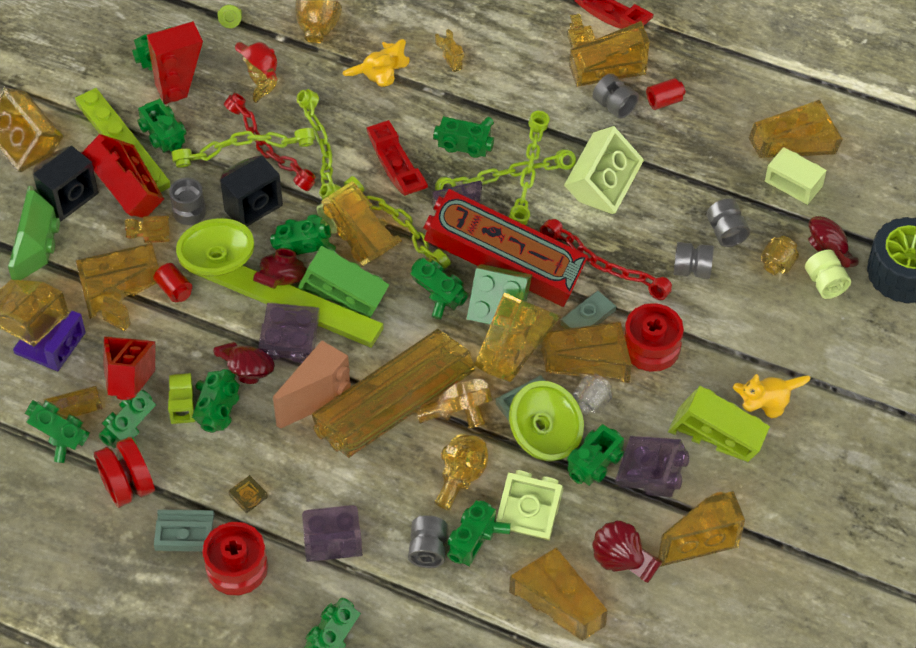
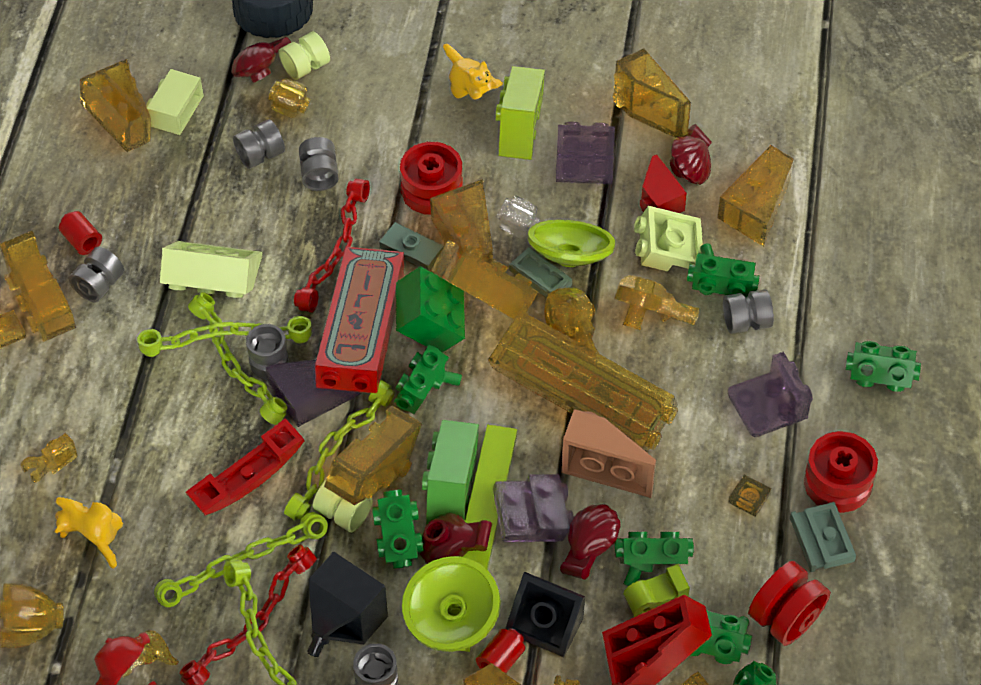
camera: 105 degrees left, 0 degrees up
green brick [433,116,494,158] -> none
green brick [567,424,624,486] -> none
none -> flat silver wheel [246,324,289,380]
none -> black slope [505,572,585,657]
none -> red slope [640,154,687,213]

